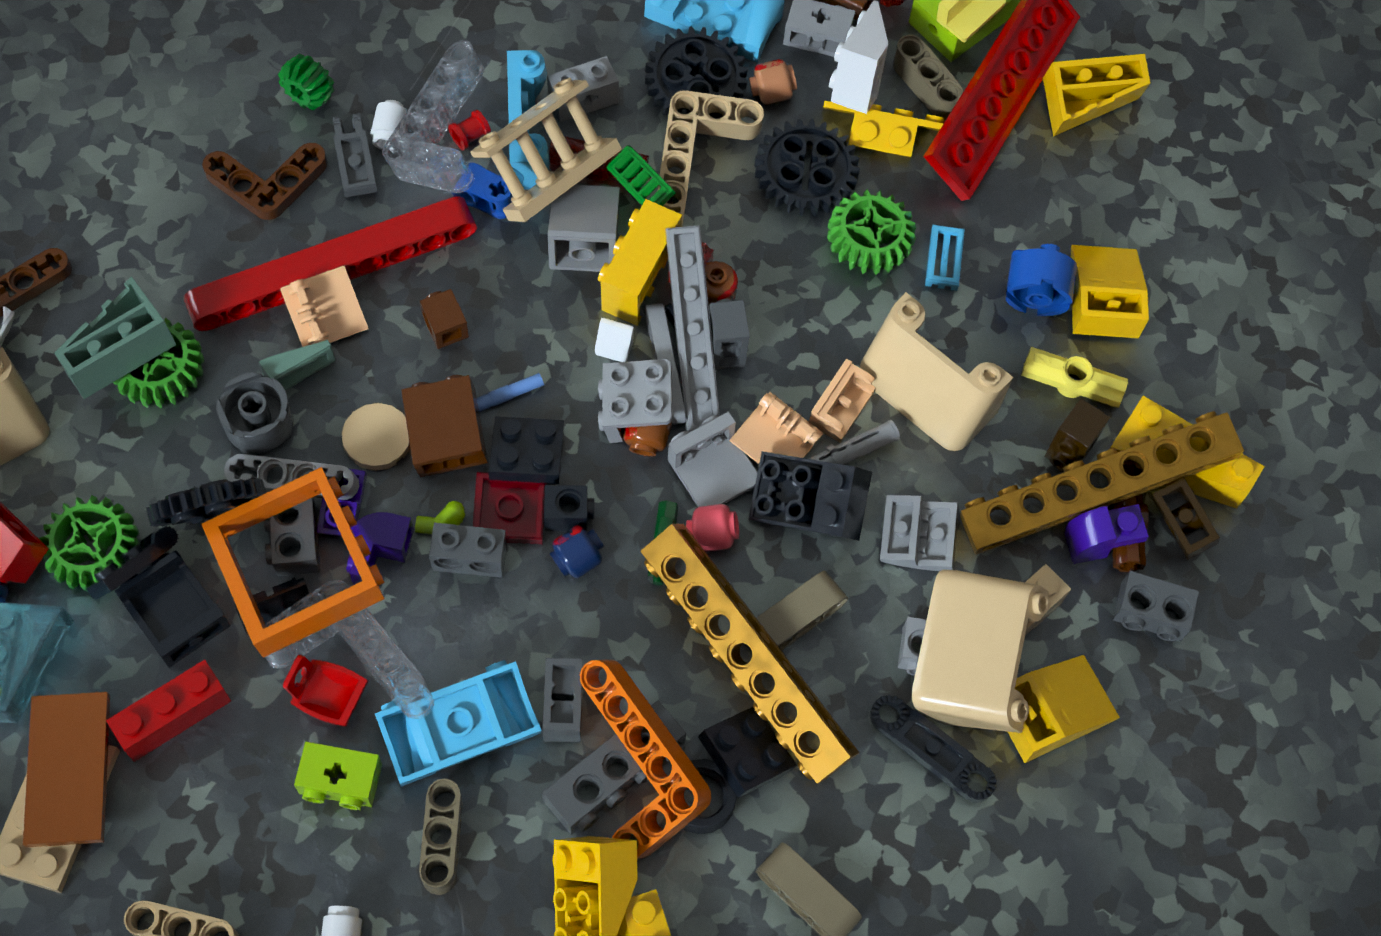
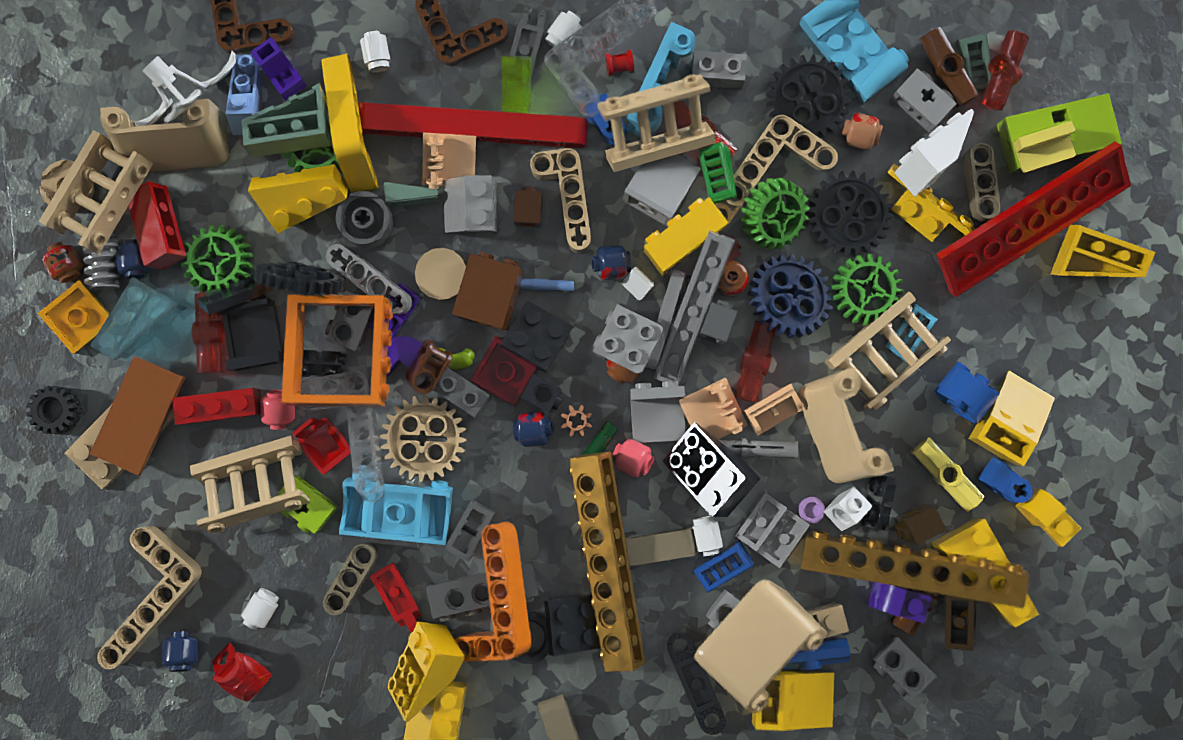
camera: 35 degrees right, 20 degrees up
none -> tan fence [190,436,310,534]
none -> clear red piece [192,292,225,373]
none -> light blue slope [225,55,262,135]
none -> yellow wedge [248,165,349,234]
none -> dark purple brick [250,37,307,101]
none -> coral head [260,389,295,430]
none -> yellow beam [322,53,378,194]
none -> white brick [360,31,391,72]
none -> red hinge [370,562,422,633]
none -> tan gear [380,395,467,482]
none -> reddish brown piece [405,340,452,394]
none -> light grey slope [444,175,497,233]
none -> clear neon green hinge [501,55,531,113]
none -> tan beam [530,148,591,254]
none -> nougat gear [561,405,592,437]
none -> dark blue head [591,245,631,280]
none -> white brick [692,516,723,556]
none -> blue slope [693,540,754,593]
none -> clear red piece [735,320,777,403]
none -> bright green gear [740,178,810,250]
none -> dark blue gear [748,254,834,339]
none -> blue piece [781,638,850,670]
none -> lavender tile [798,497,825,524]
none -> white brick [823,487,872,531]
none -> tan fence [824,291,951,410]
none -> black hinge [861,475,897,530]
none -> blue piece [977,457,1033,503]
none -> yellow brick [1015,488,1082,547]

